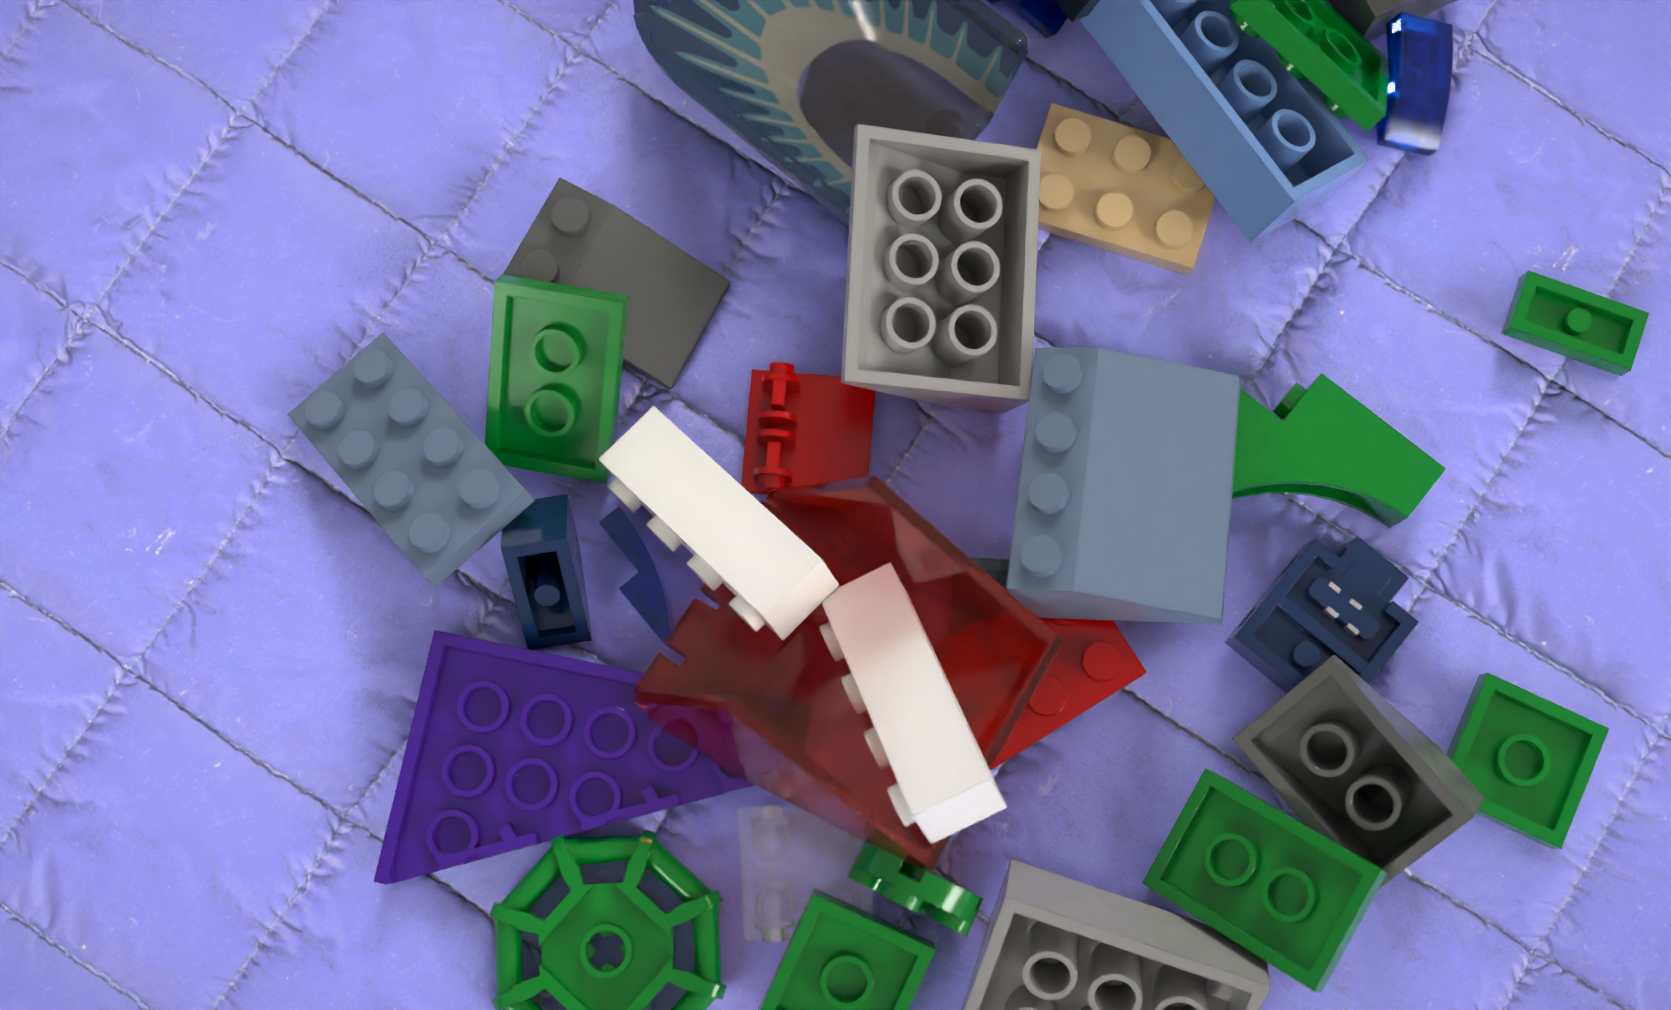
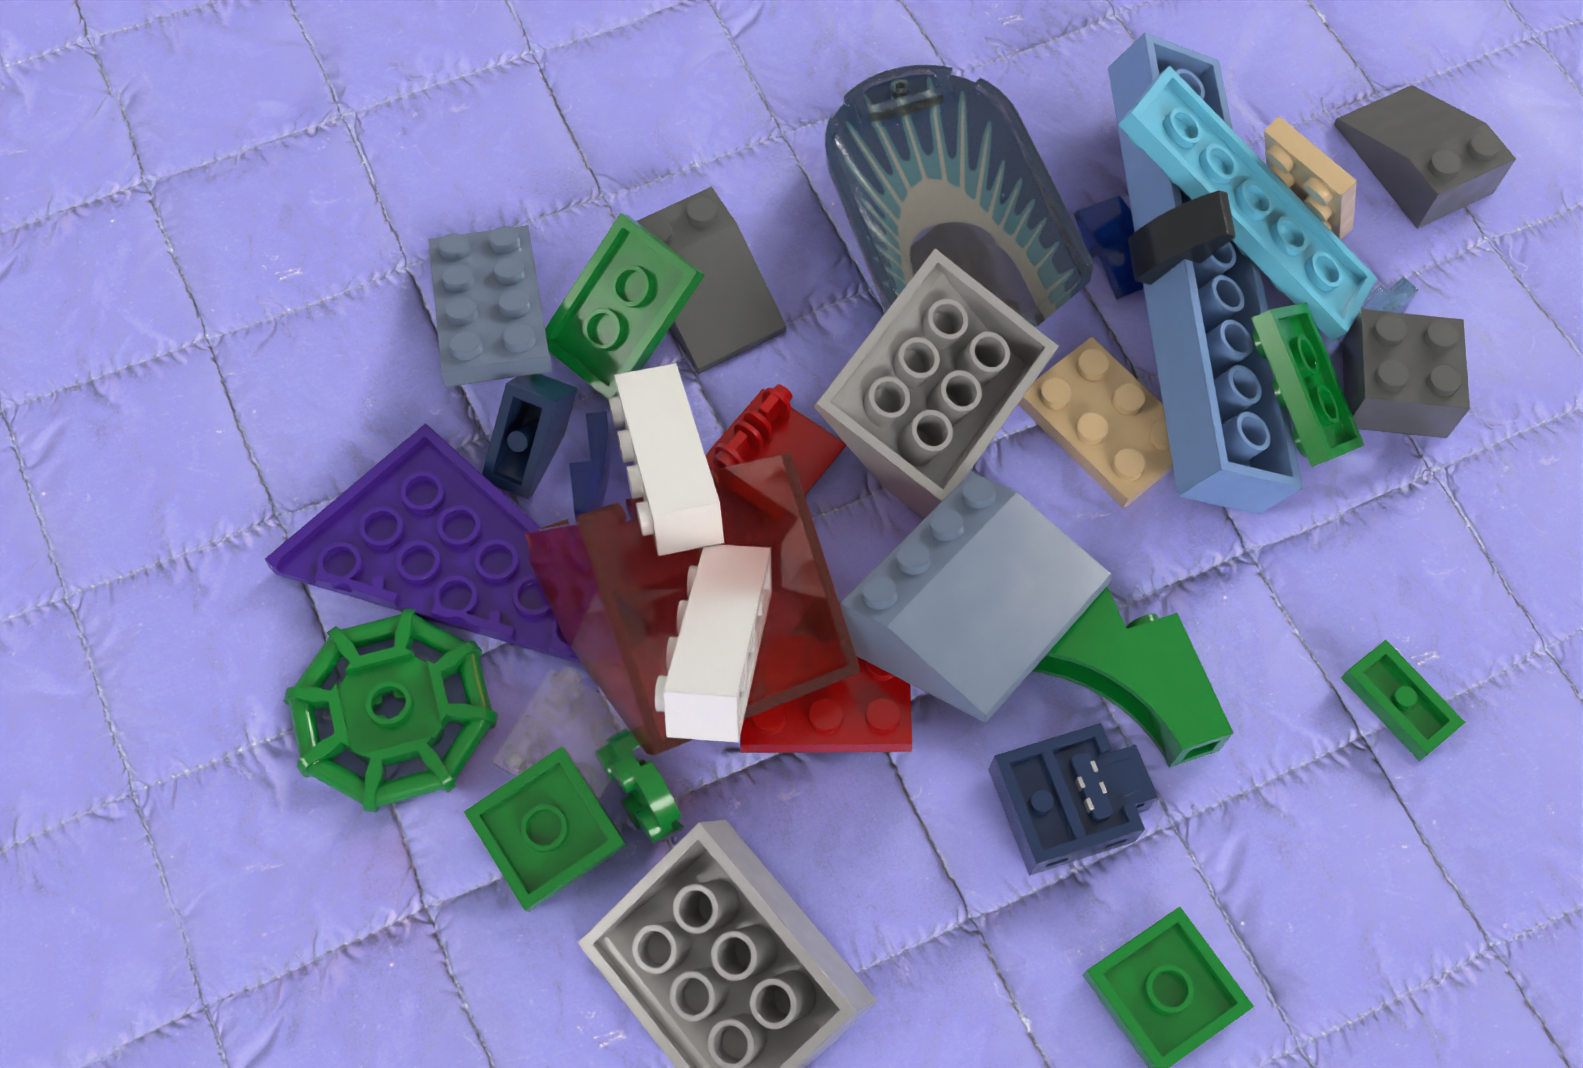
camera: 25 degrees right, 15 degrees down
green plate [1142,768,1388,993] -> none
dark grey slope [1232,655,1485,888] -> none
clear blue slope [1376,12,1453,156] -> none

